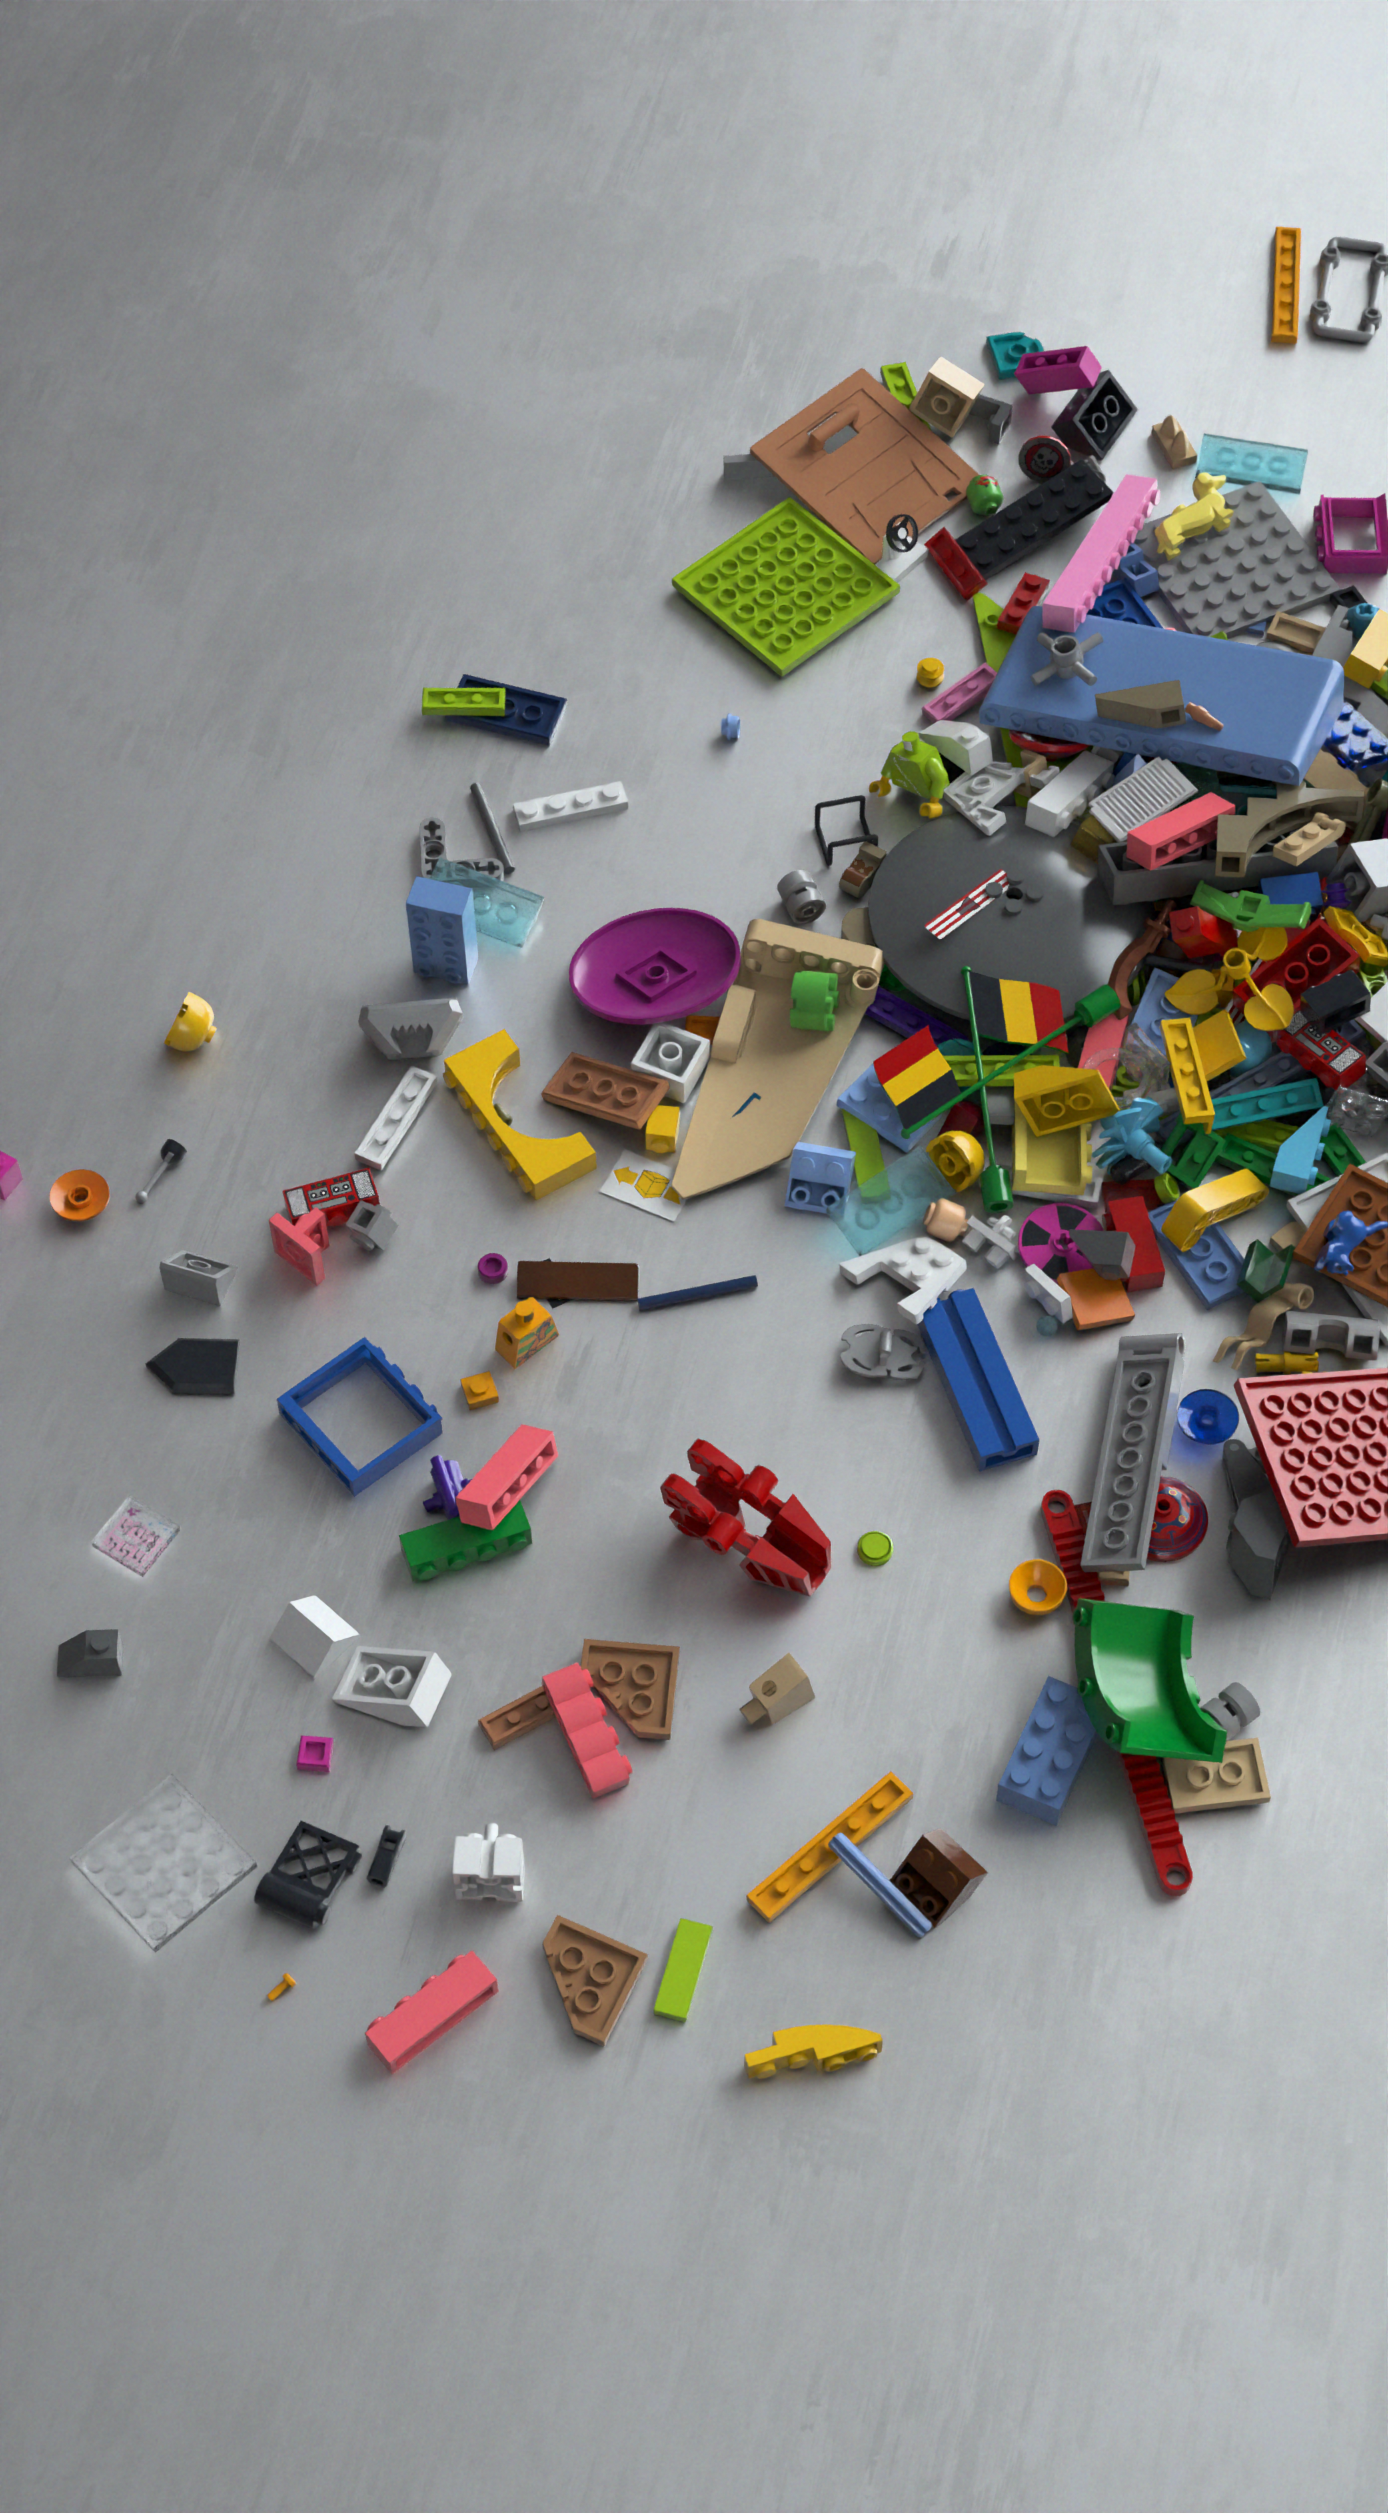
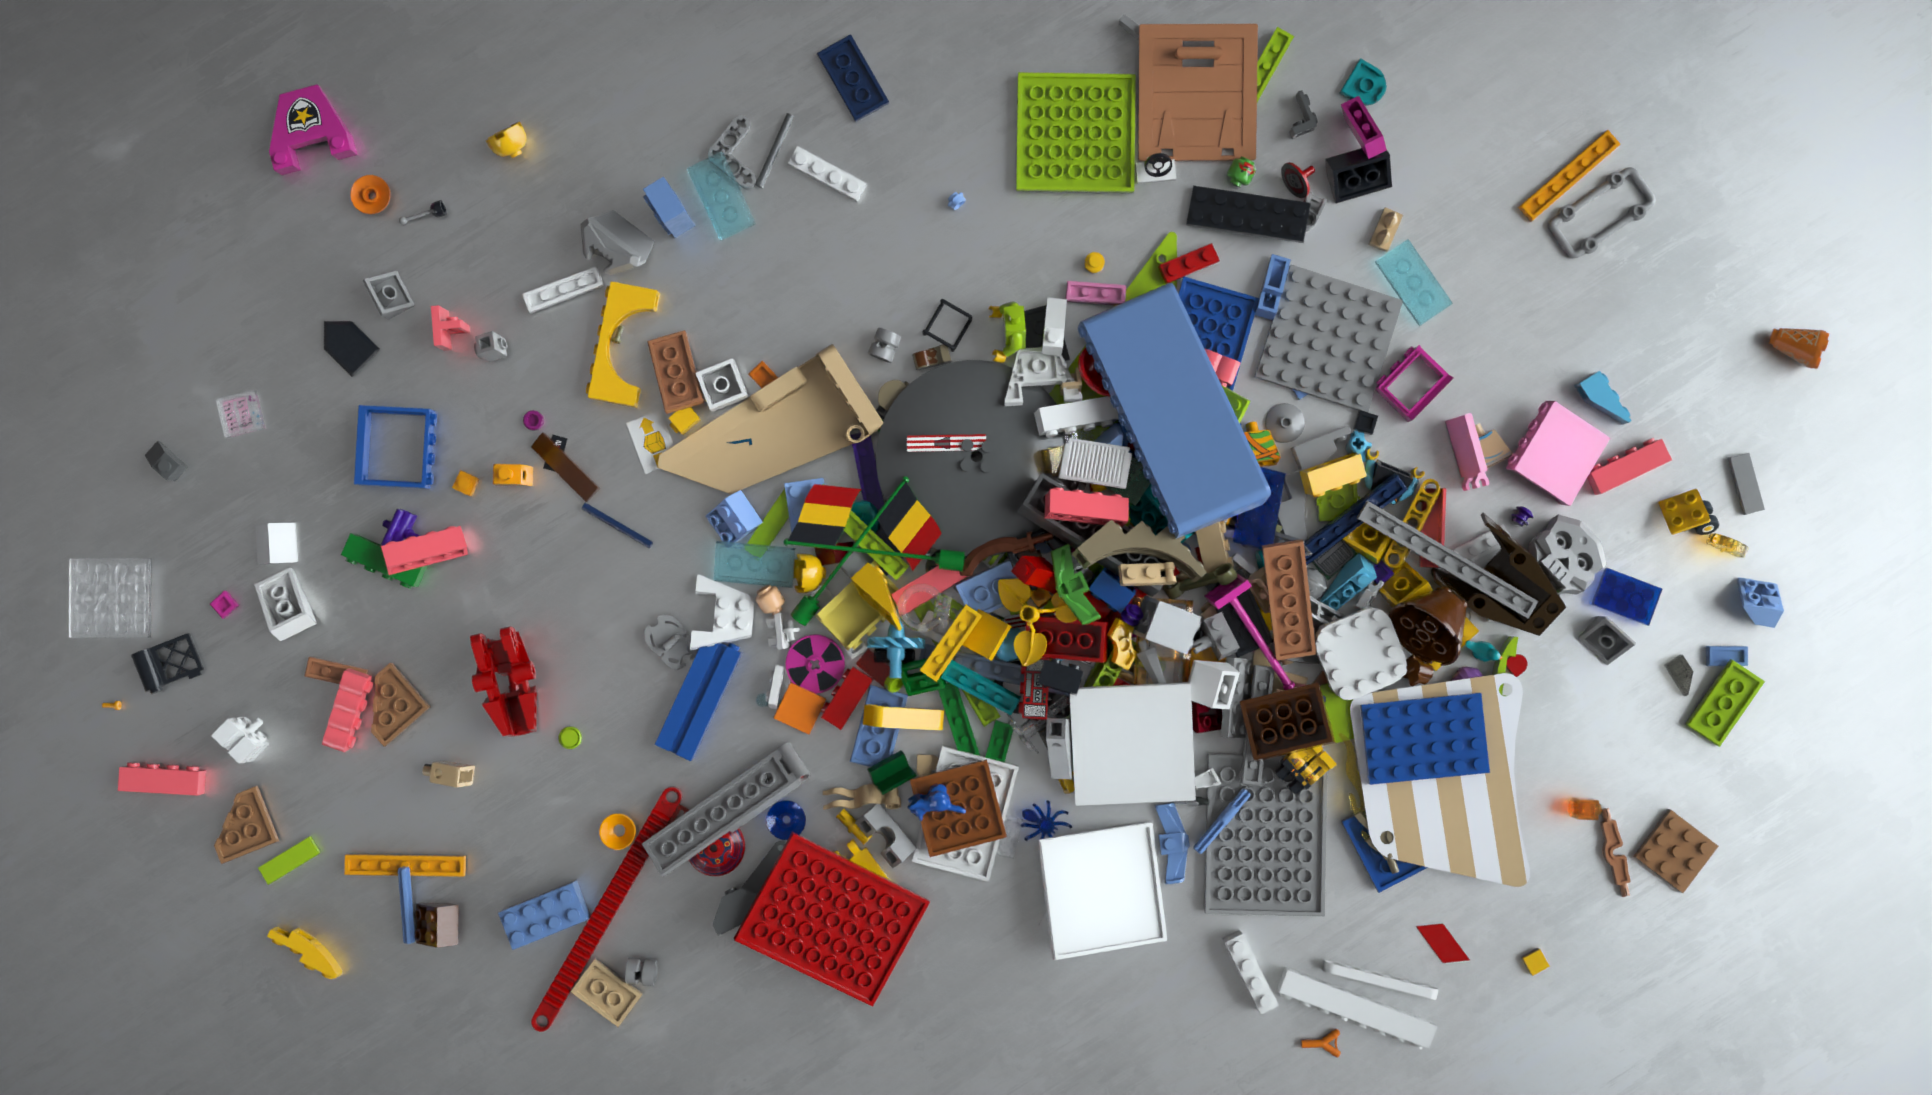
camera: 40 degrees right, 30 degrees up
brick [283,1168,380,1227] -> none
black bar [366,1825,407,1887] -> none
lime tile [421,688,506,716] -> none
magenta dish [569,908,741,1024] -> none
bright green brick [790,971,840,1031] -> none
tan brick [908,356,985,438] -> none
red tile [924,527,988,602] -> none
light grey bar [1030,632,1103,686] -> none
bright pink brick [1042,474,1160,633] -> none
dark grey slope [1069,1229,1136,1280] -> none
green panel [1073,1598,1228,1763] -> none
dark tan slope [1095,680,1186,729] -> none
light yellow animal [1154,473,1234,561] -> none
nougat piece [1185,702,1224,731] -> none
tan tile [1266,611,1326,654] -> none
medium azure slope [1270,1106,1331,1194] -> none

